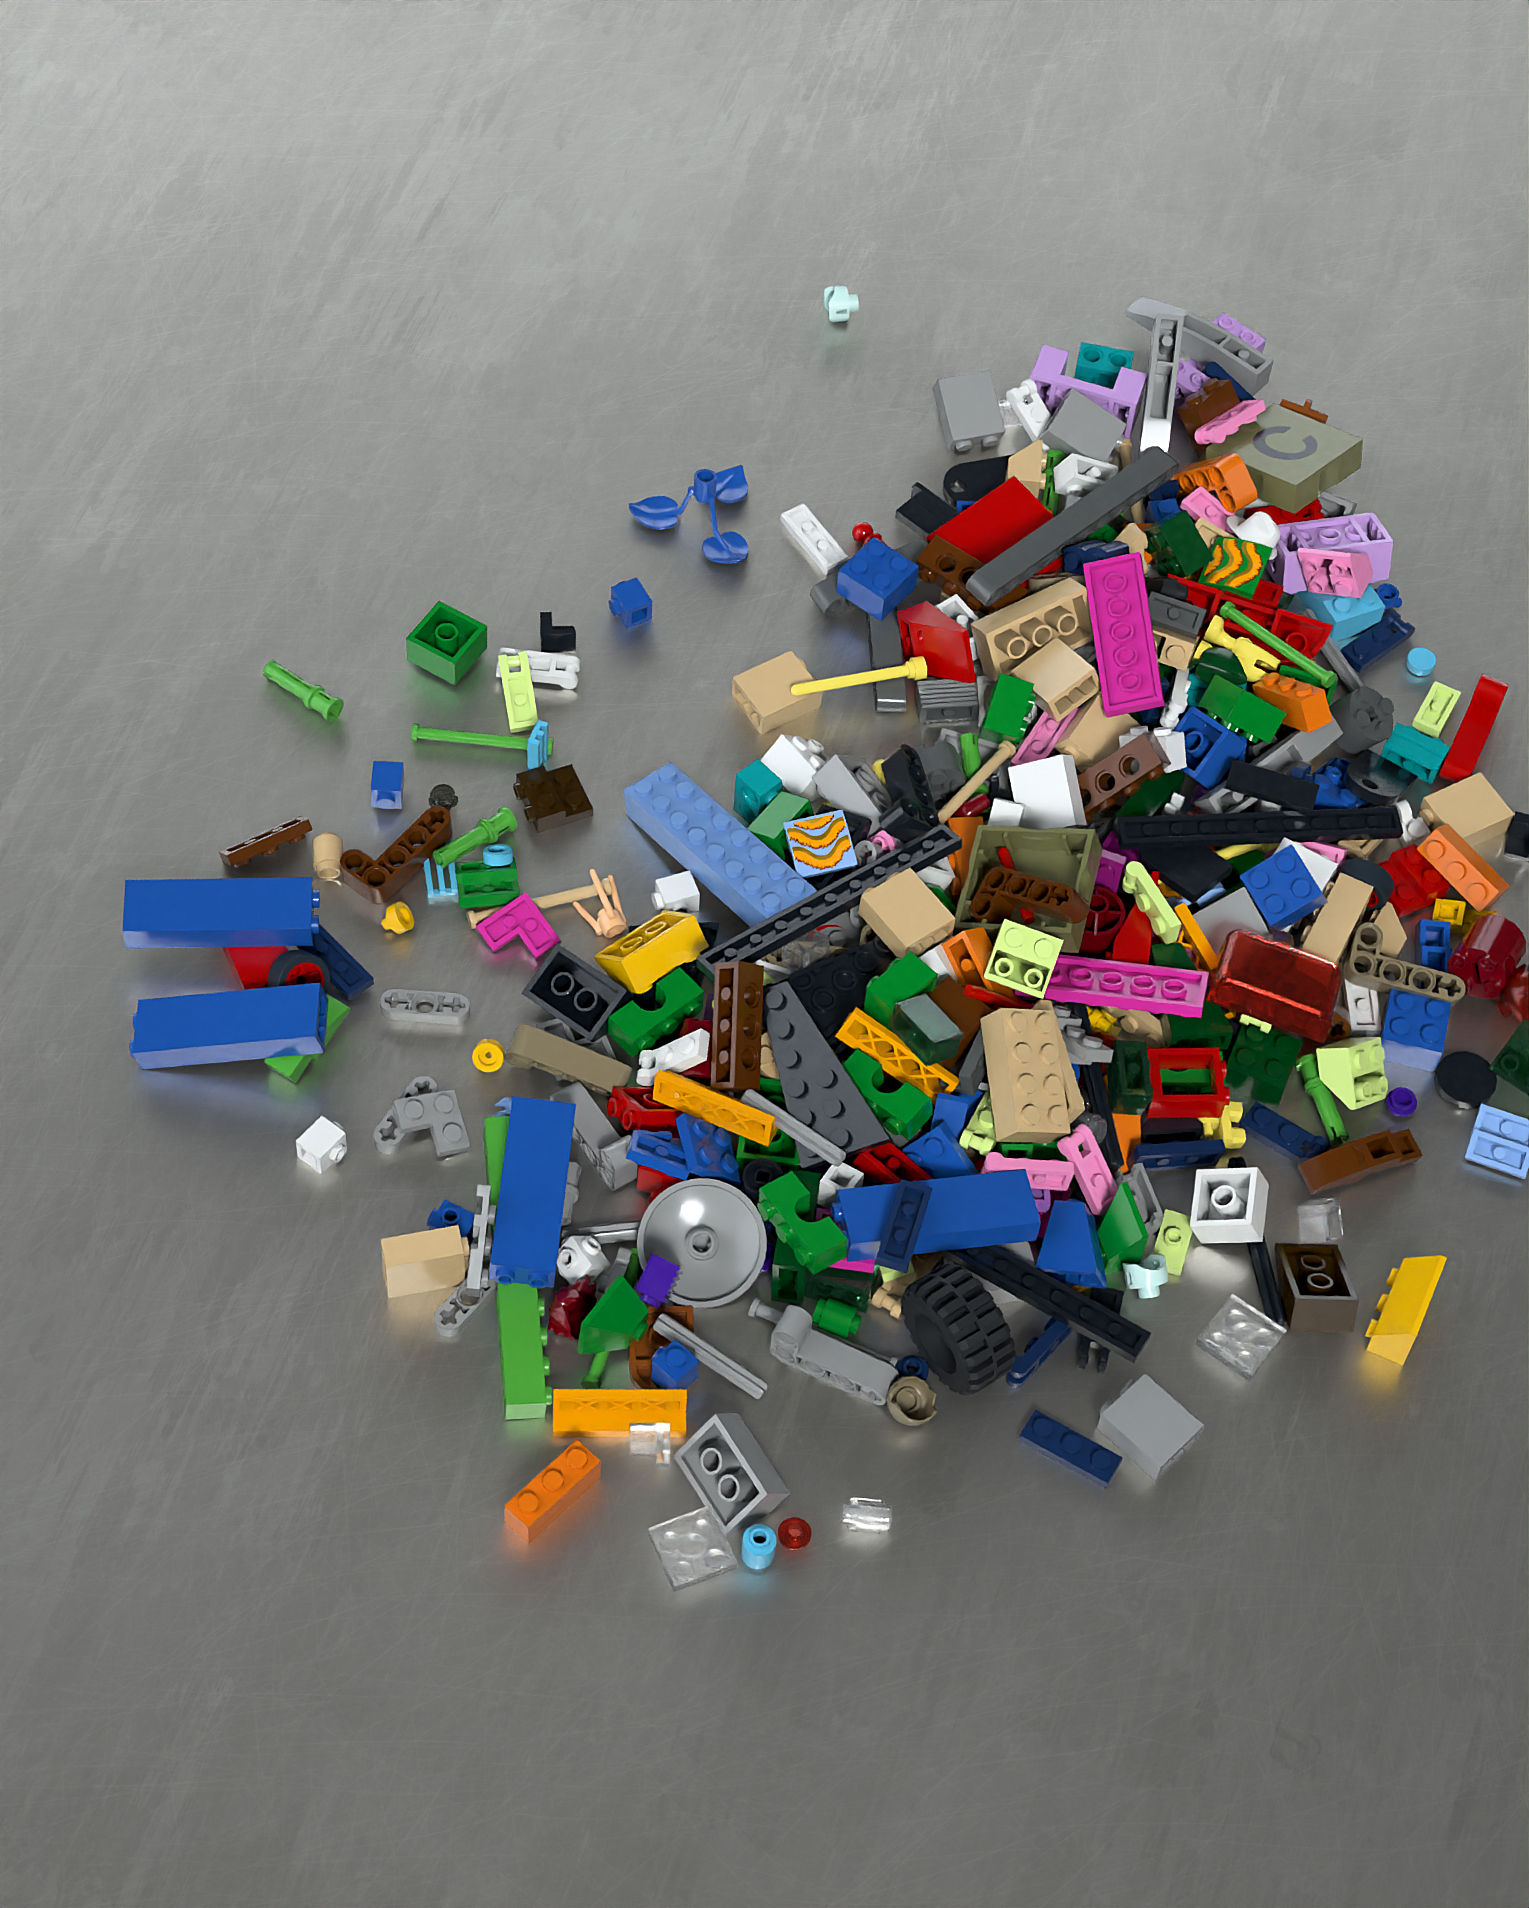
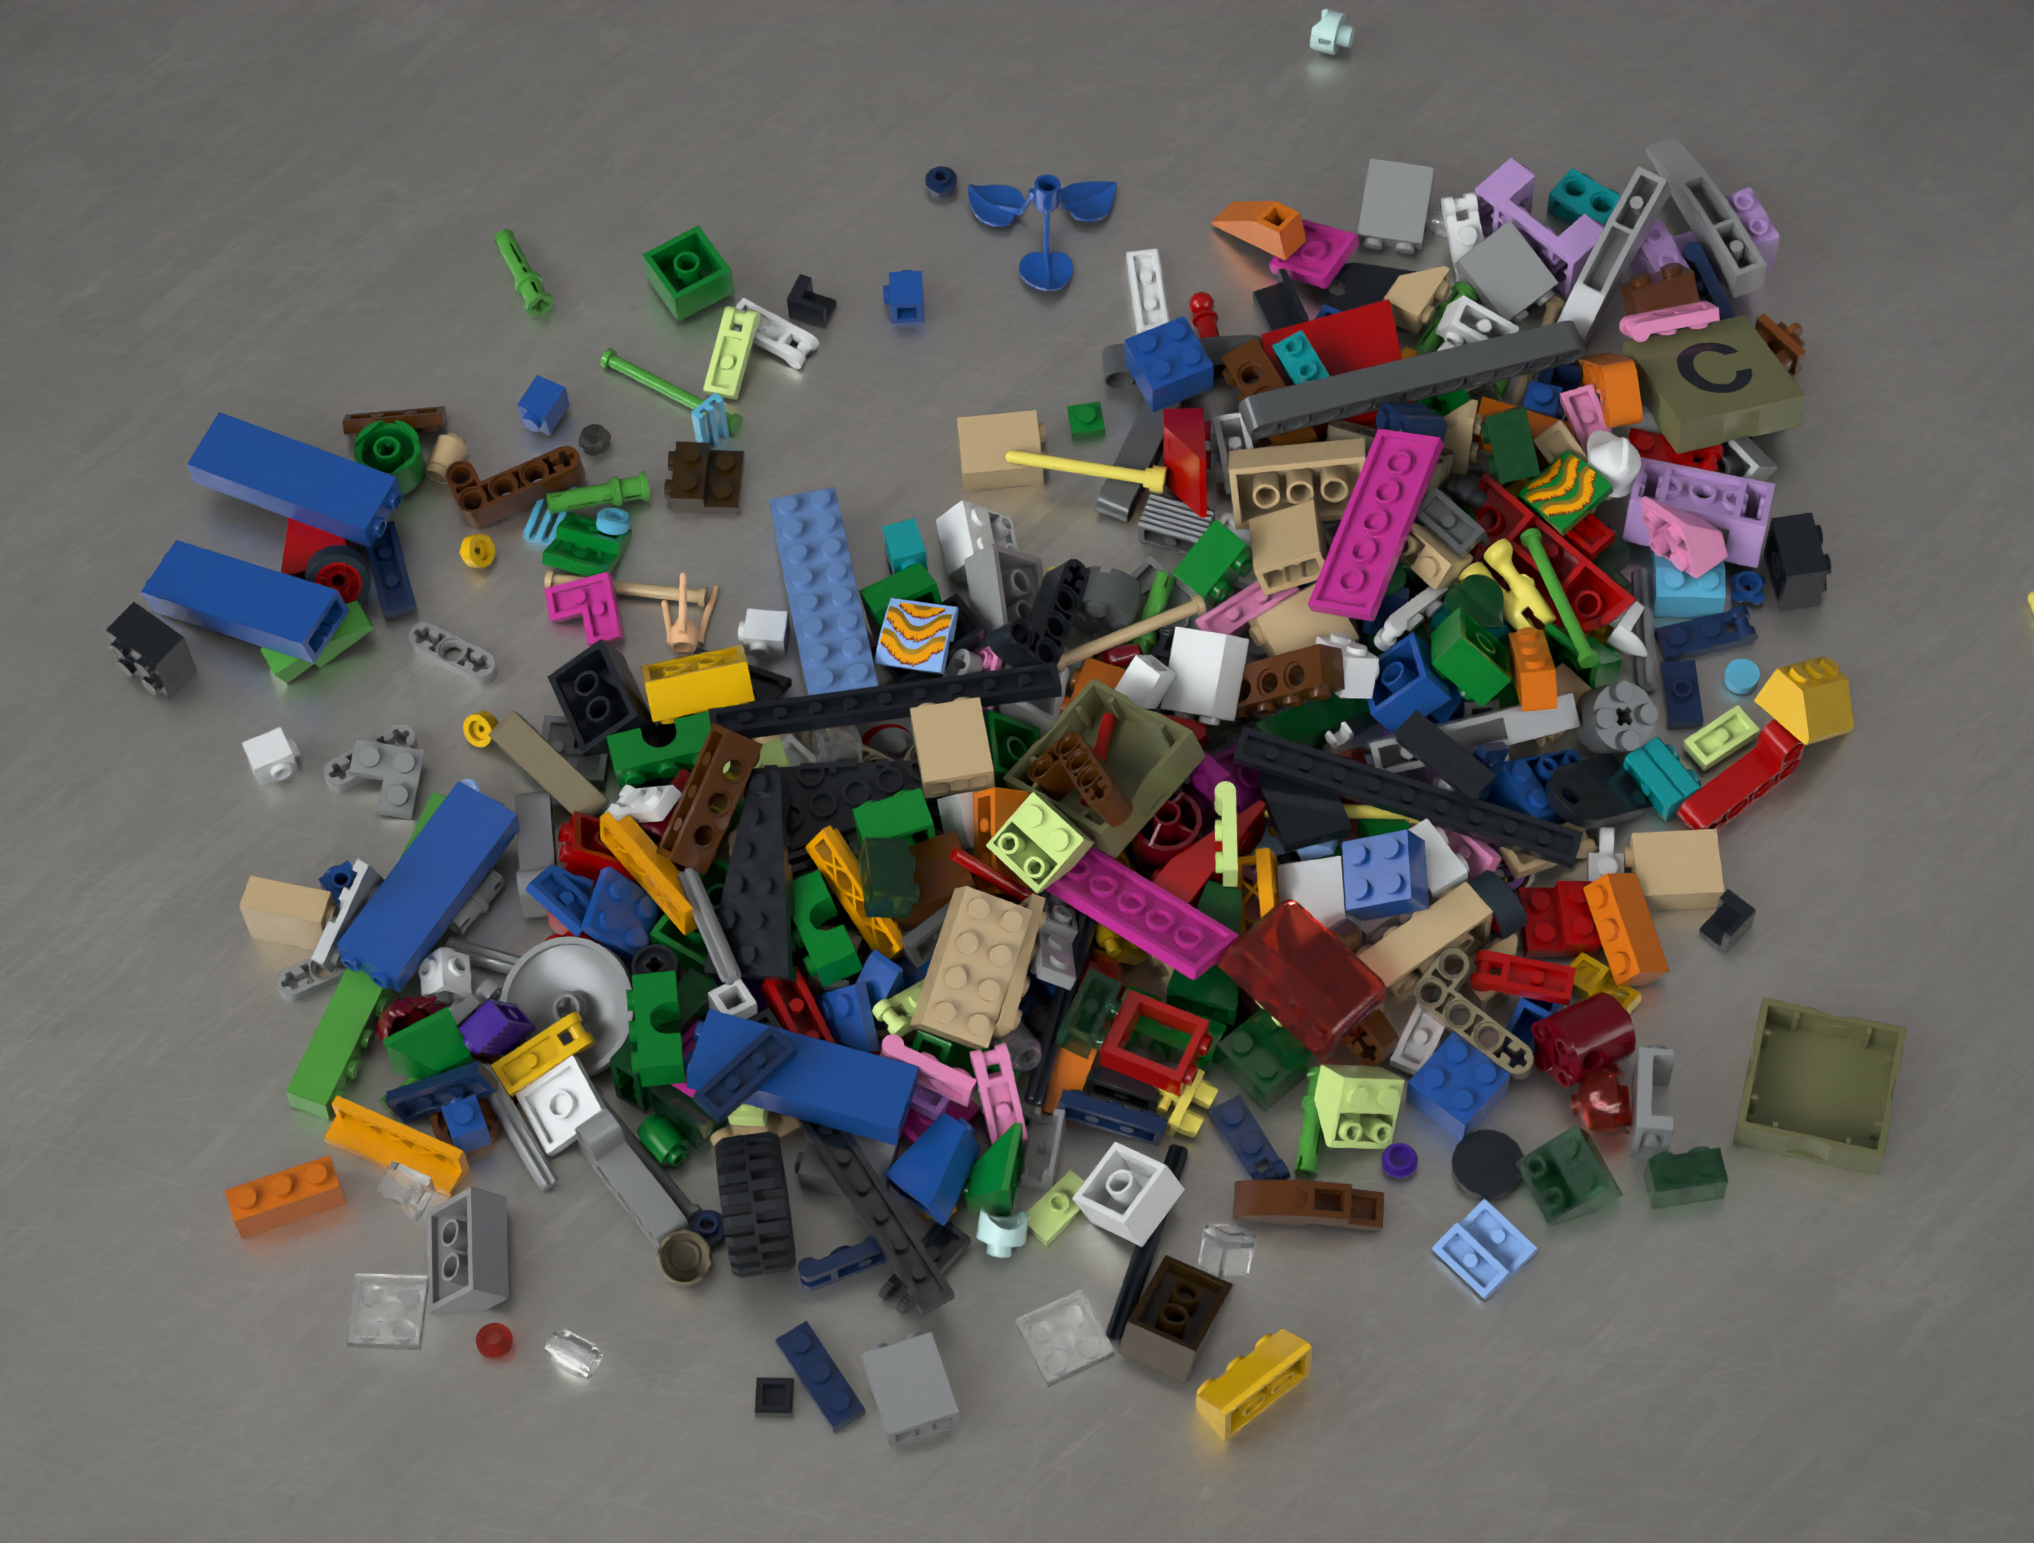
camera: 35 degrees right, 5 degrees up
medium azure brick [741,1524,777,1569] -> none
none -> black brick [106,602,197,699]
none -> green brick [354,420,426,495]
none -> dark blue plate [385,1061,498,1123]
none -> yellow plate [491,1011,596,1097]
none -> white plate [515,1055,606,1156]
none -> black tile [755,1378,795,1418]
none -> dark blue plate [925,166,957,198]
none -> green plate [1067,402,1105,441]
none -> orange slope [1212,201,1306,261]
none -> dark pink plate [1269,219,1360,289]
none -> teal brick [1272,330,1330,386]
none -> red plate [1469,950,1576,1006]
none -> white plate [1605,601,1648,657]
none -> dark blue plate [1659,660,1704,728]
none -> yellow slope [1754,656,1854,746]
none -> black brick [1764,512,1831,612]

